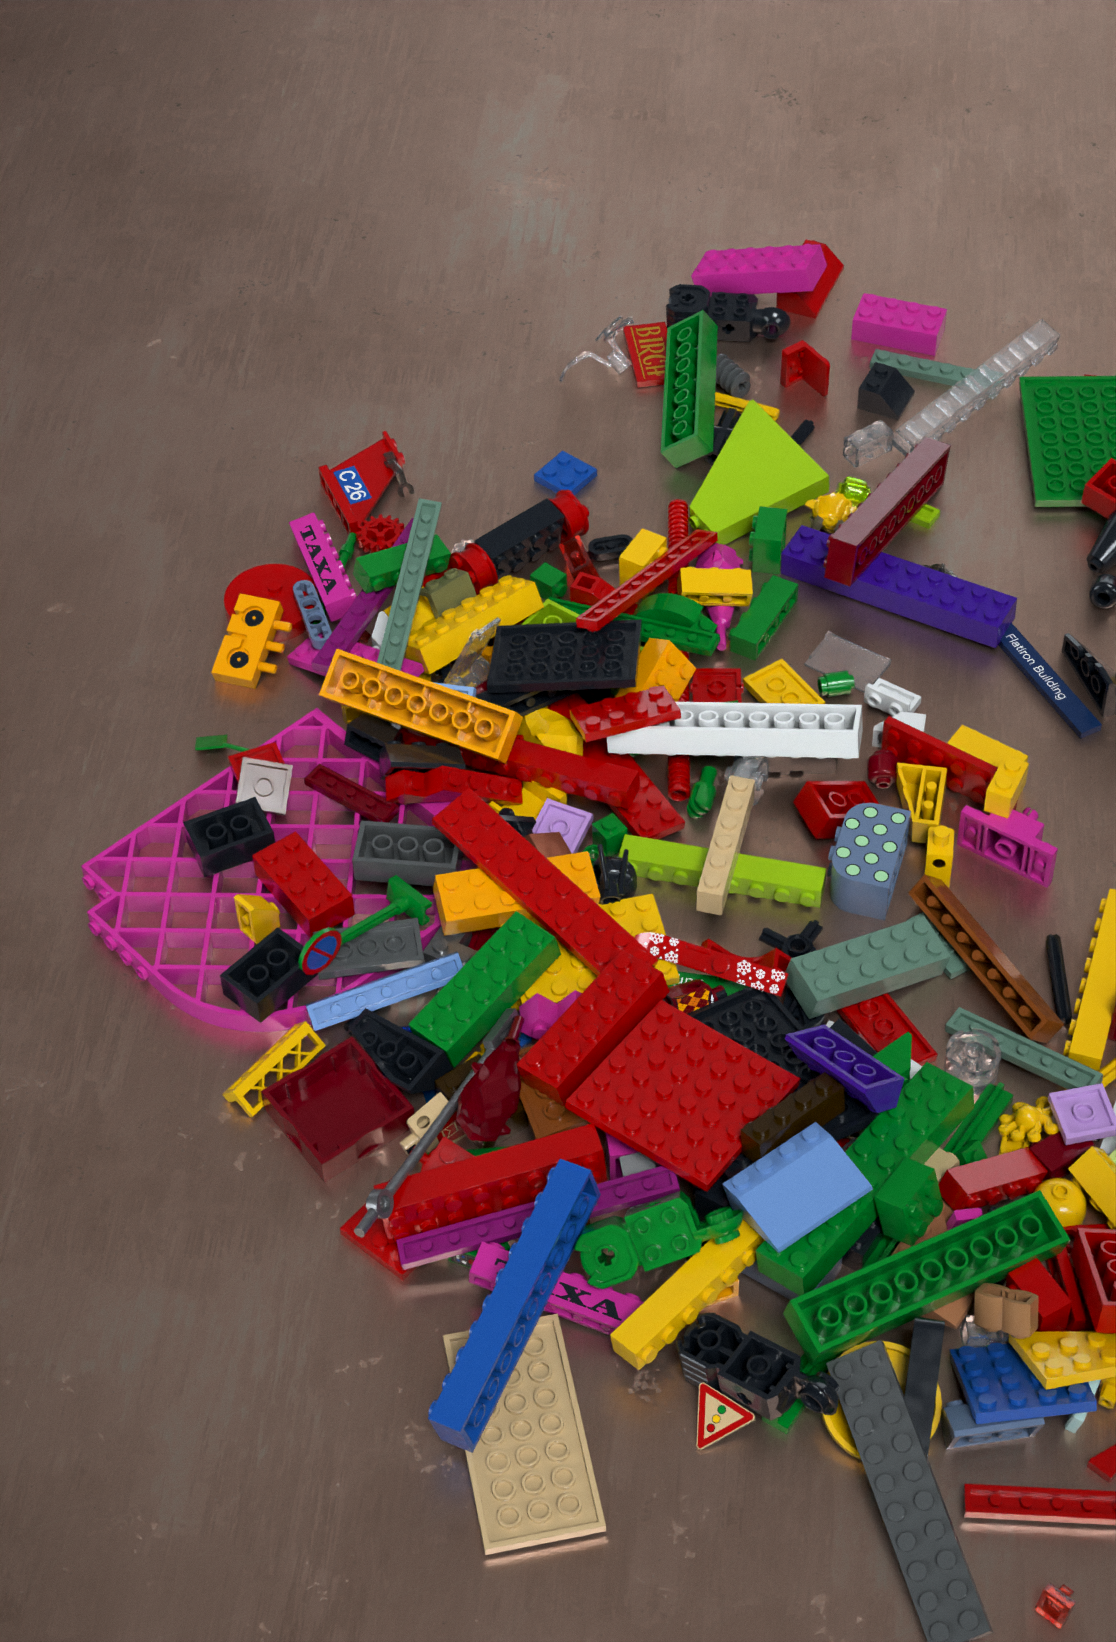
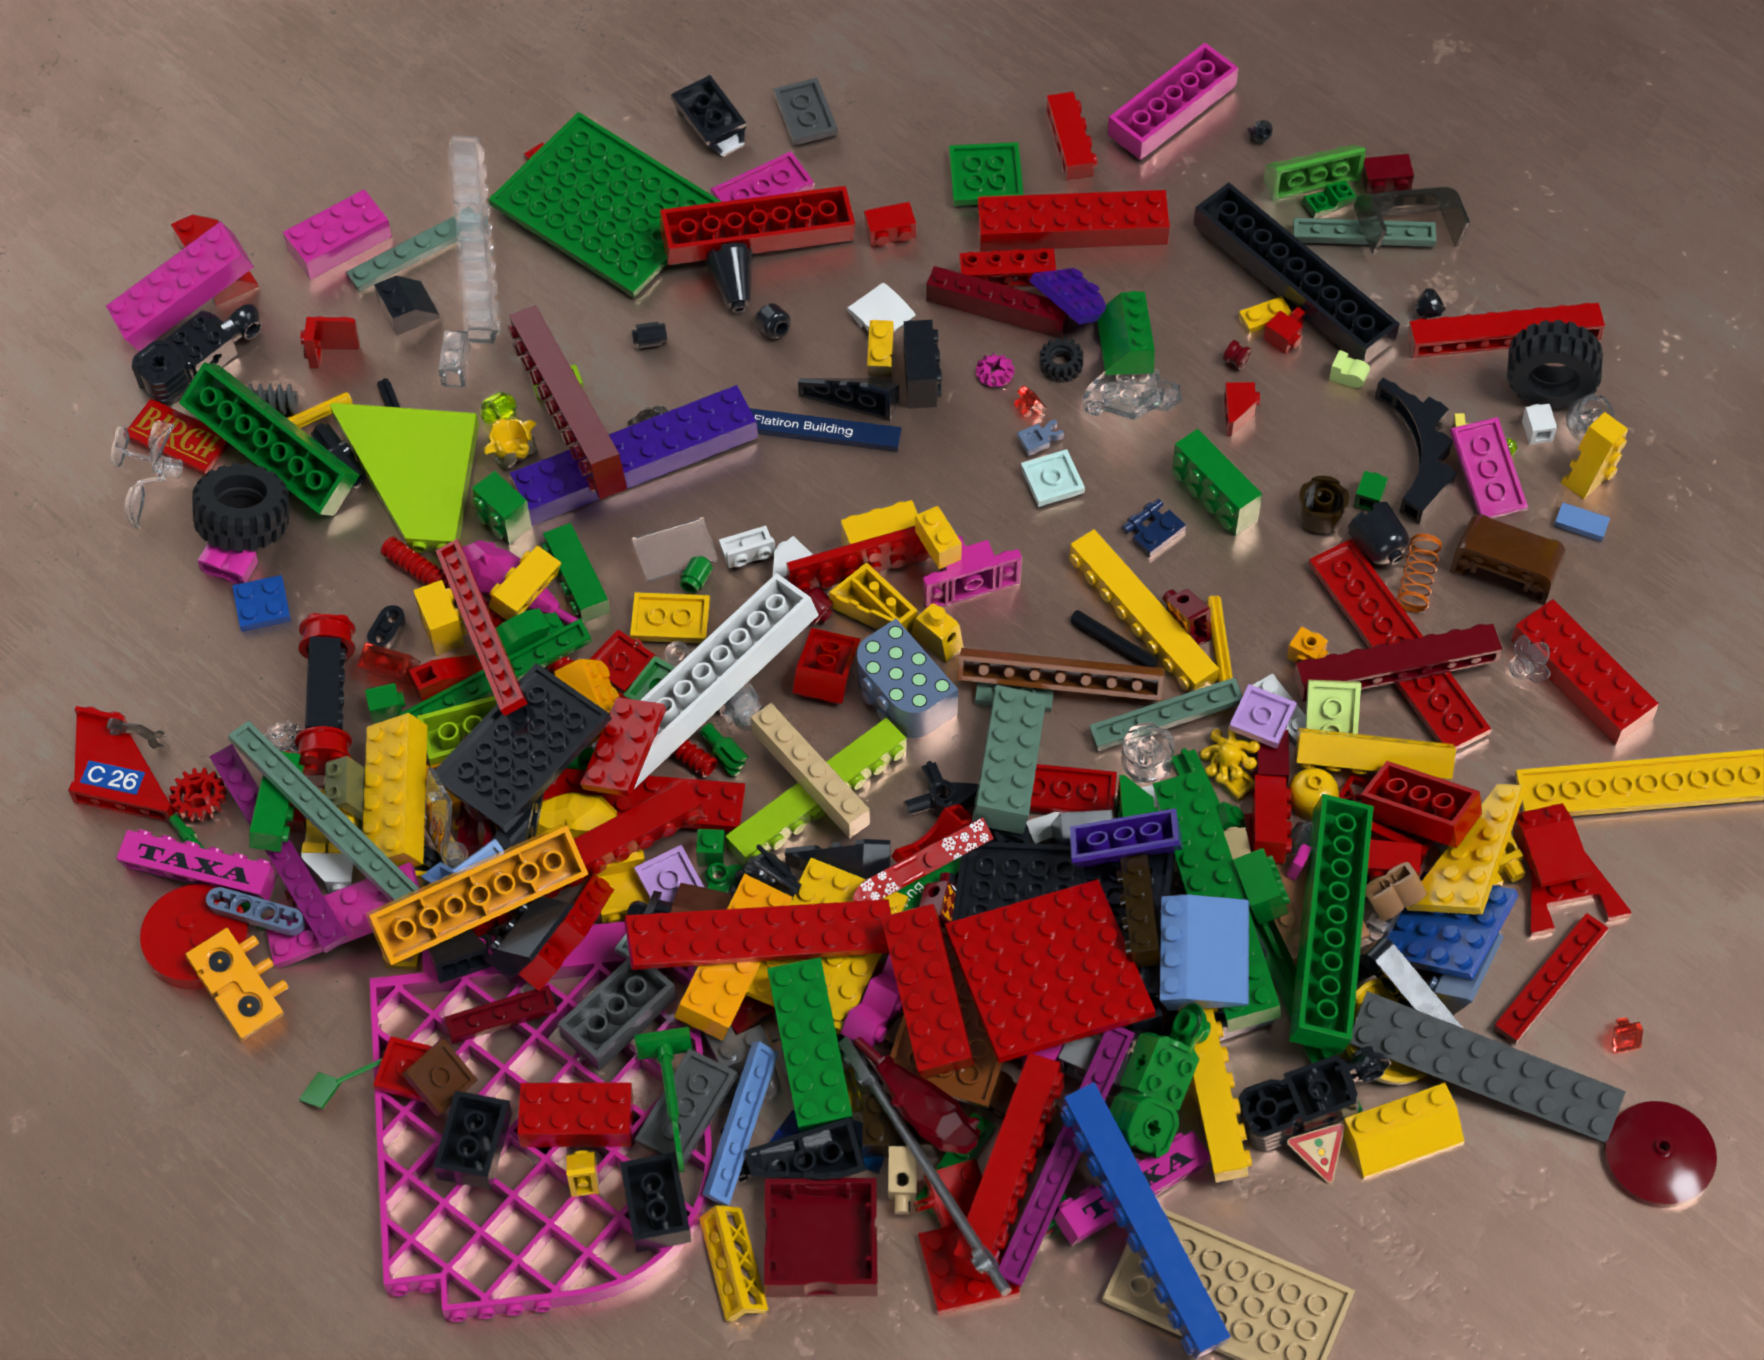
camera: 55 degrees left, 10 degrees up
none -> black tyre [192,463,289,552]
none -> dark pink brick [198,543,258,584]
none -> black brick [632,321,668,349]
none -> black wedge [785,839,891,880]
none -> yellow slope [1343,1083,1465,1179]

